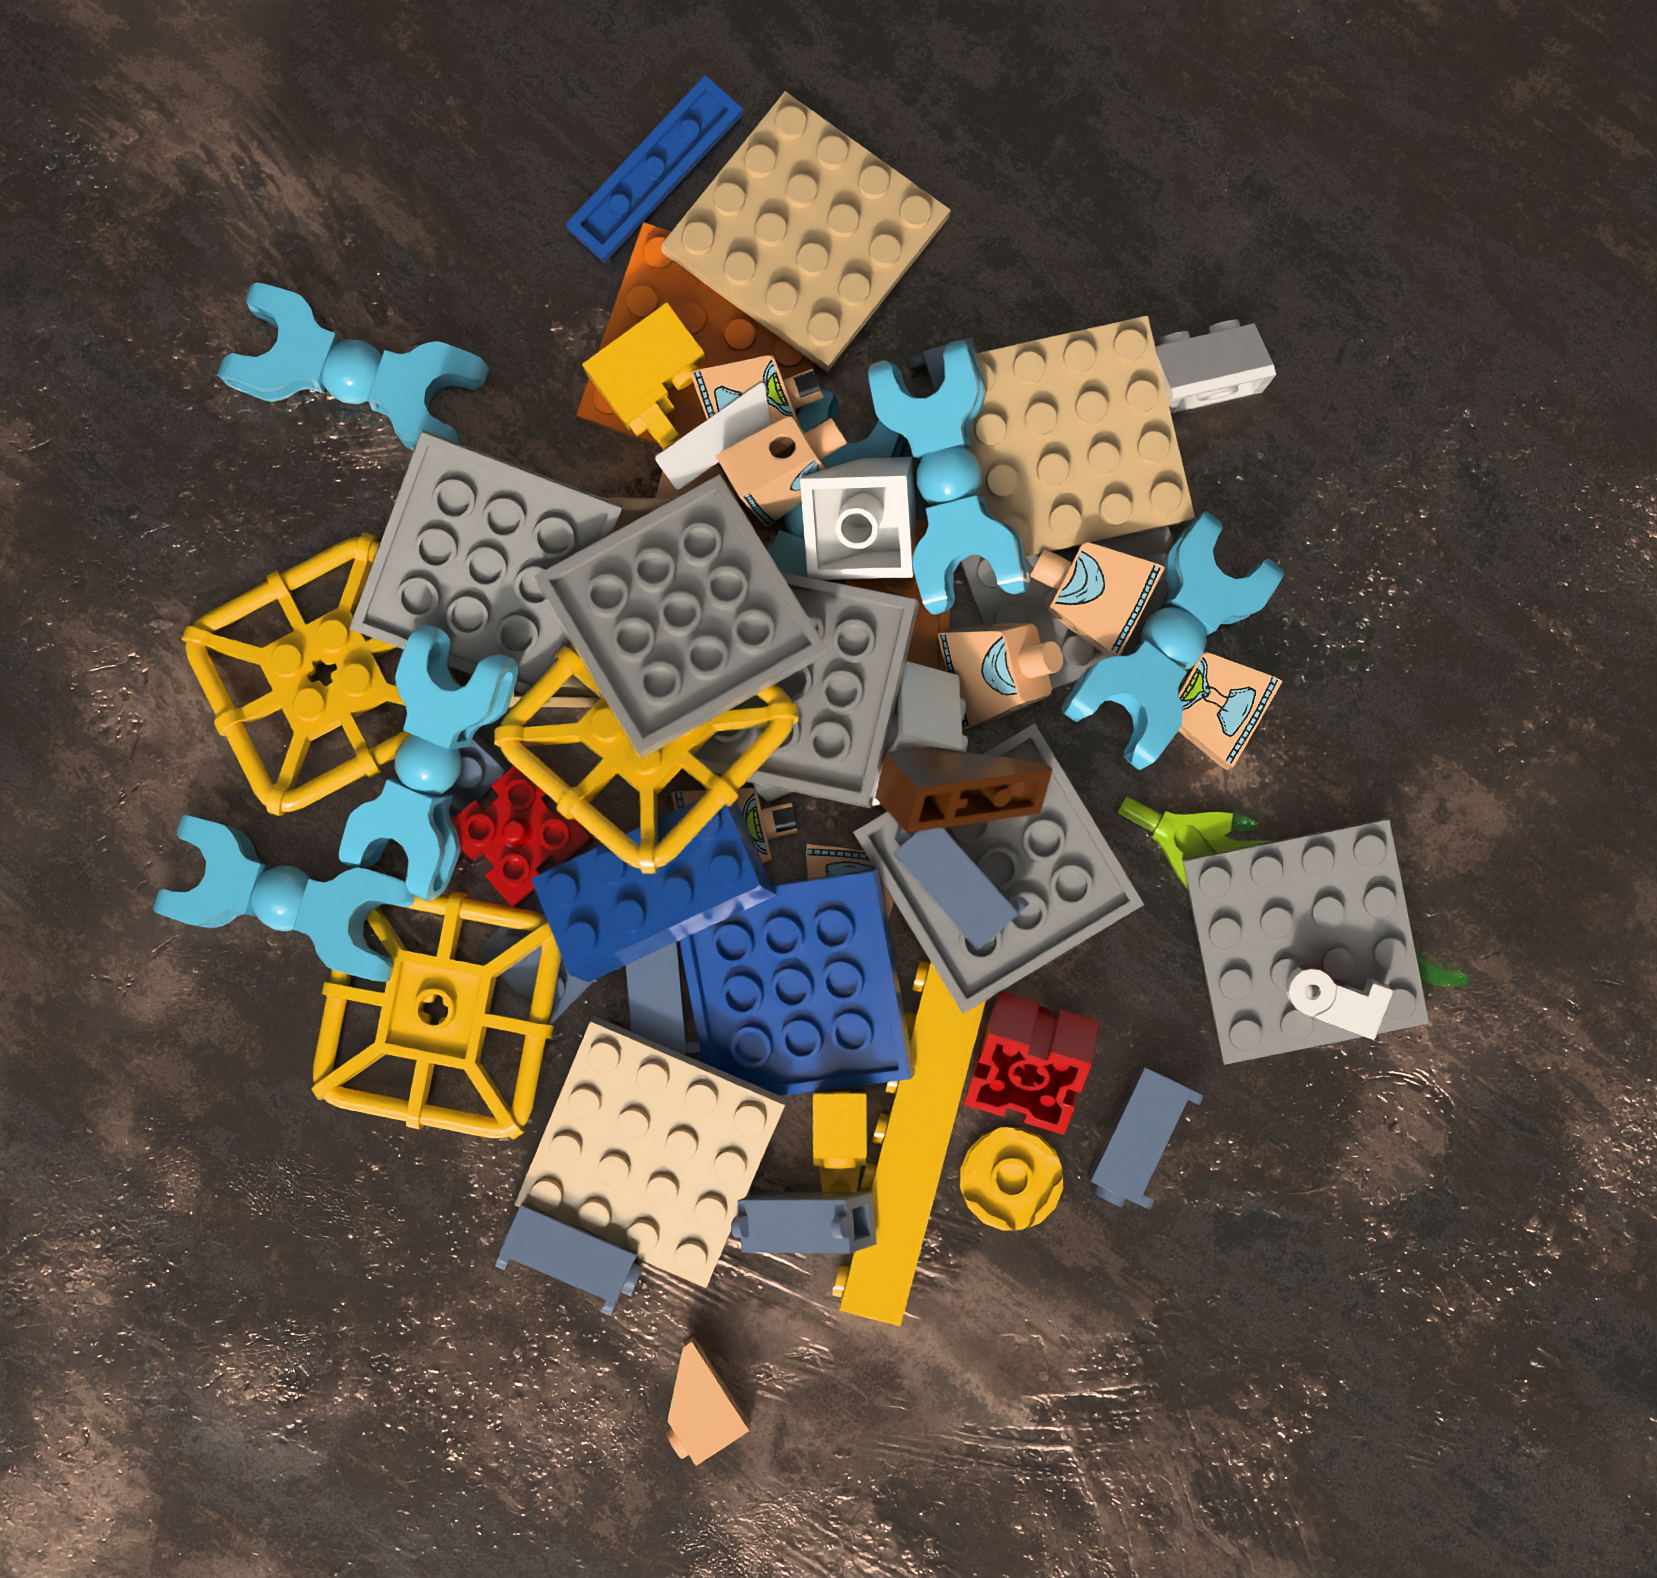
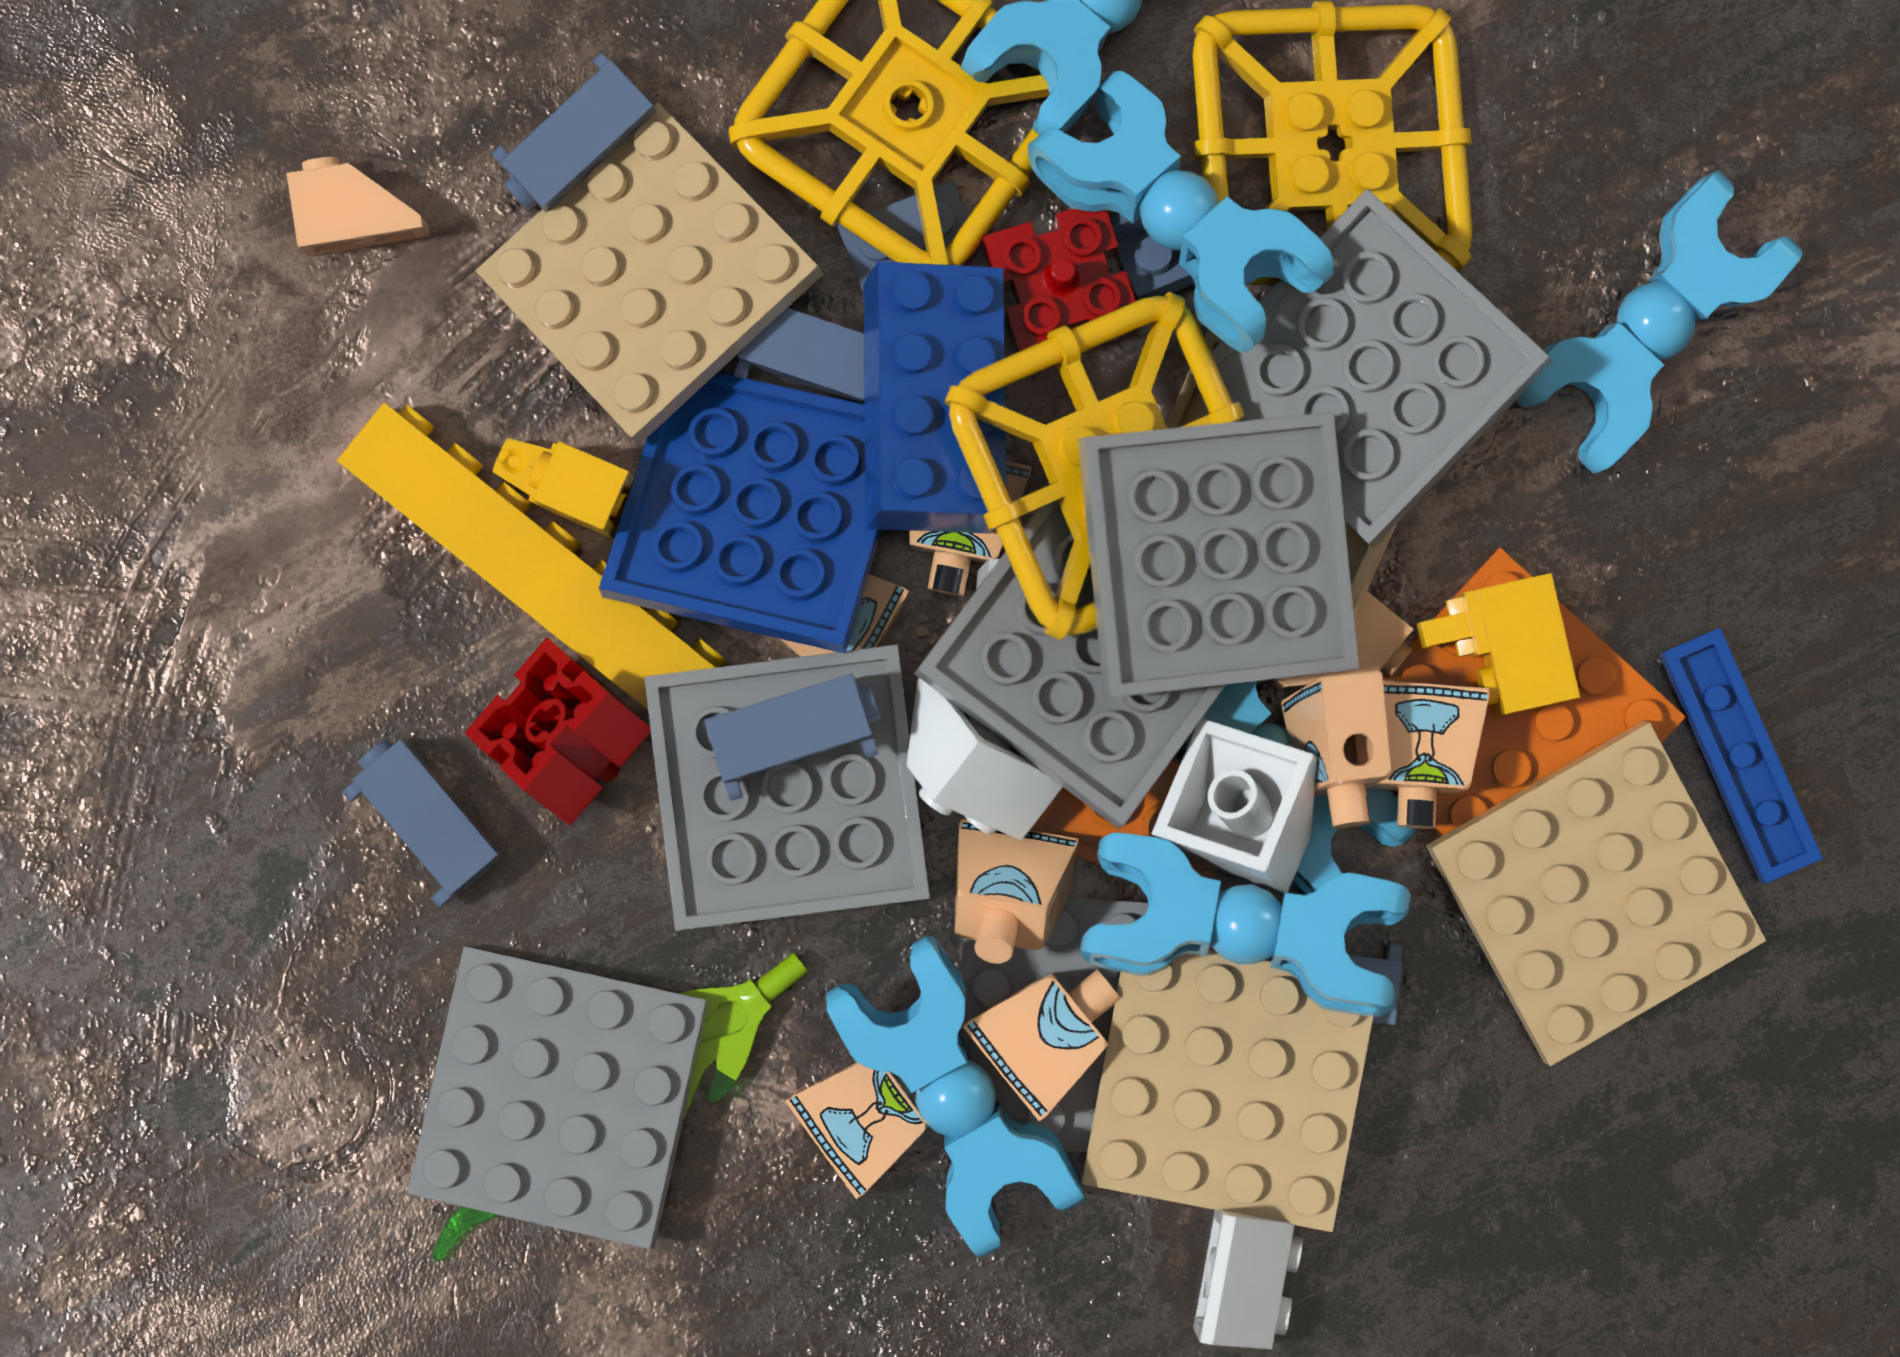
camera: 125 degrees right, 0 degrees up
white sticker [655,383,770,490] -> none
sand blue brick [731,1192,877,1253] -> none
reddish brown slope [875,747,1053,833] -> none
yellow tile [960,1127,1063,1231] -> none
white leg [1285,964,1393,1040] -> none

